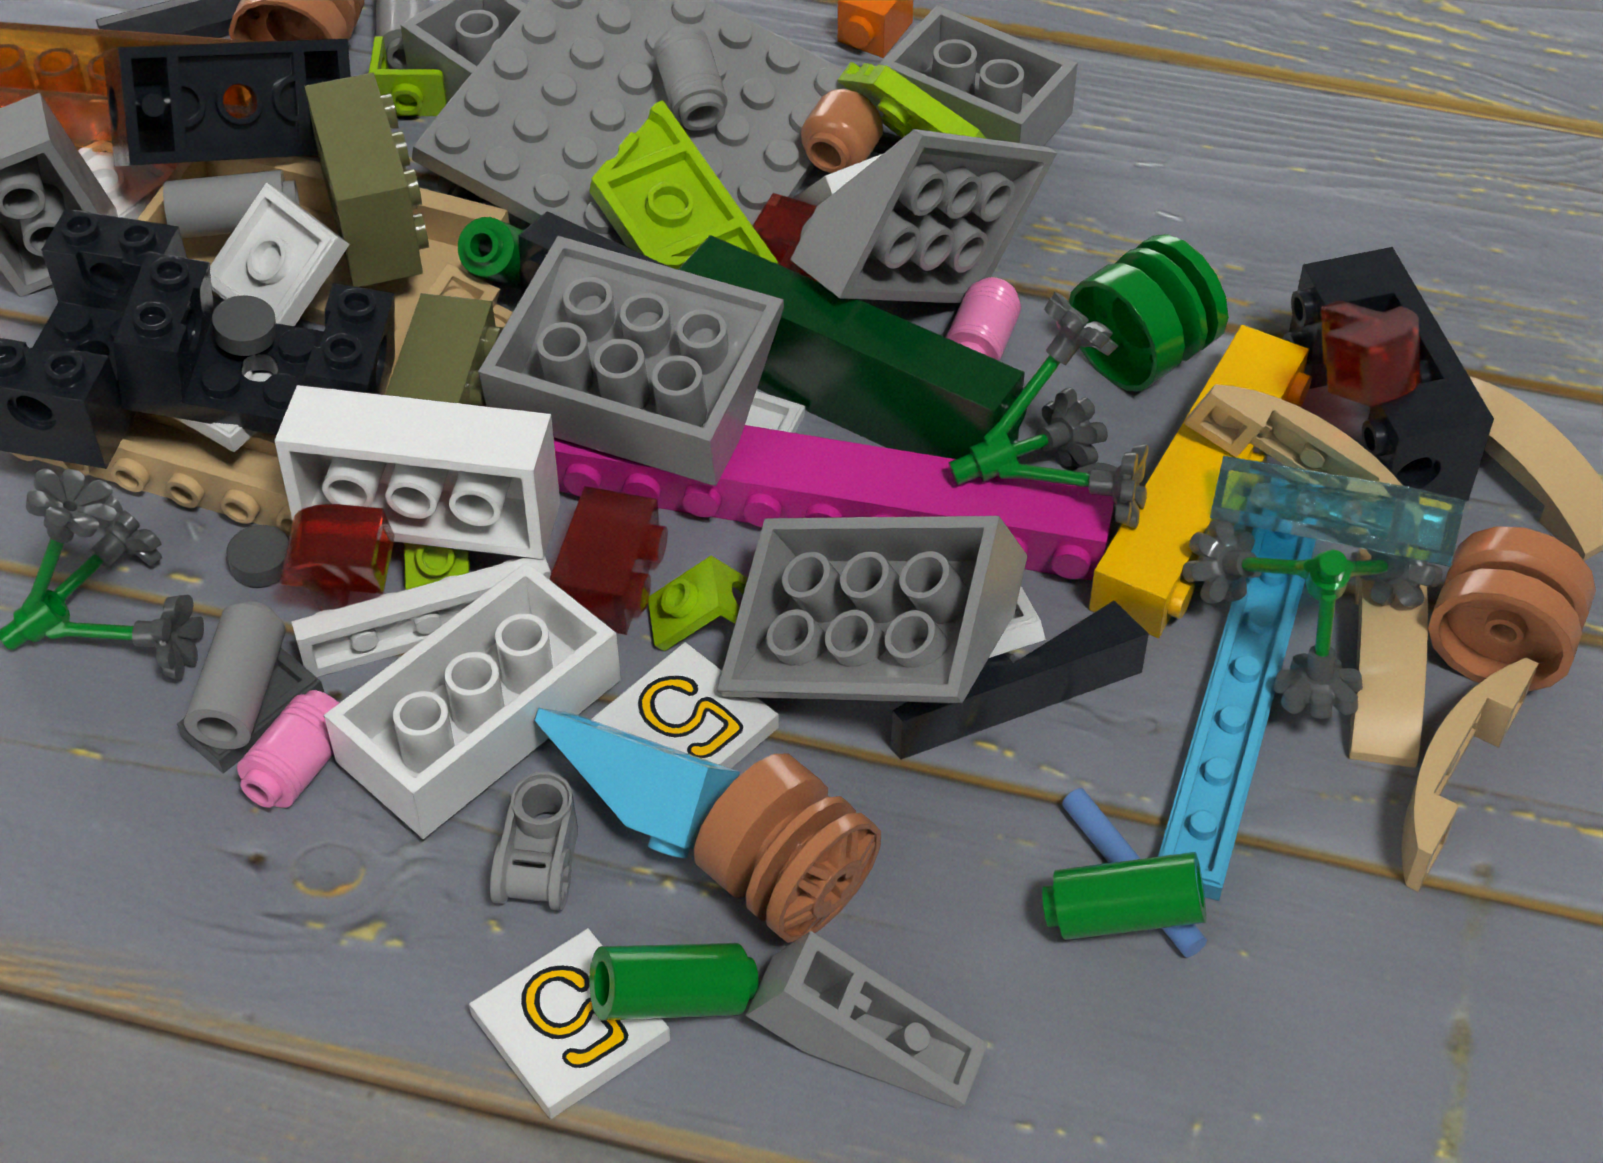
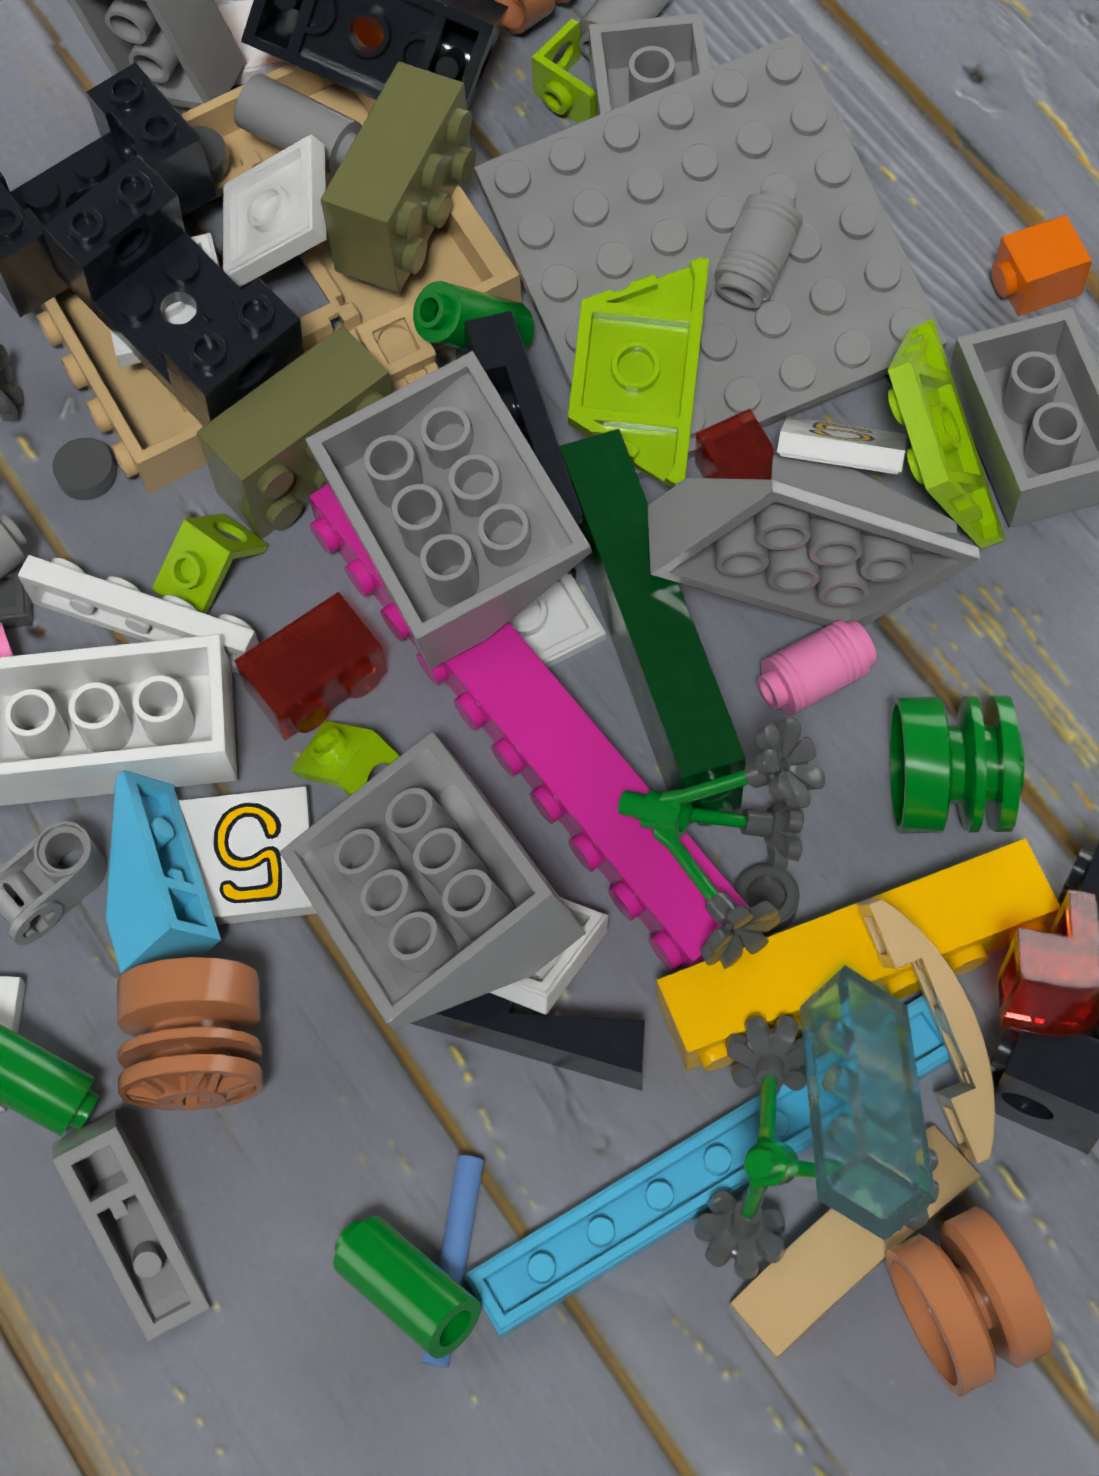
camera: 45 degrees right, 15 degrees up
dark grey tile [212,295,276,356] -> none
white brick [274,385,560,559] -> none
clear red brick [280,504,395,611] -> none
nougat head [801,89,883,173] -> none
tan slope [1401,658,1539,892] -> none

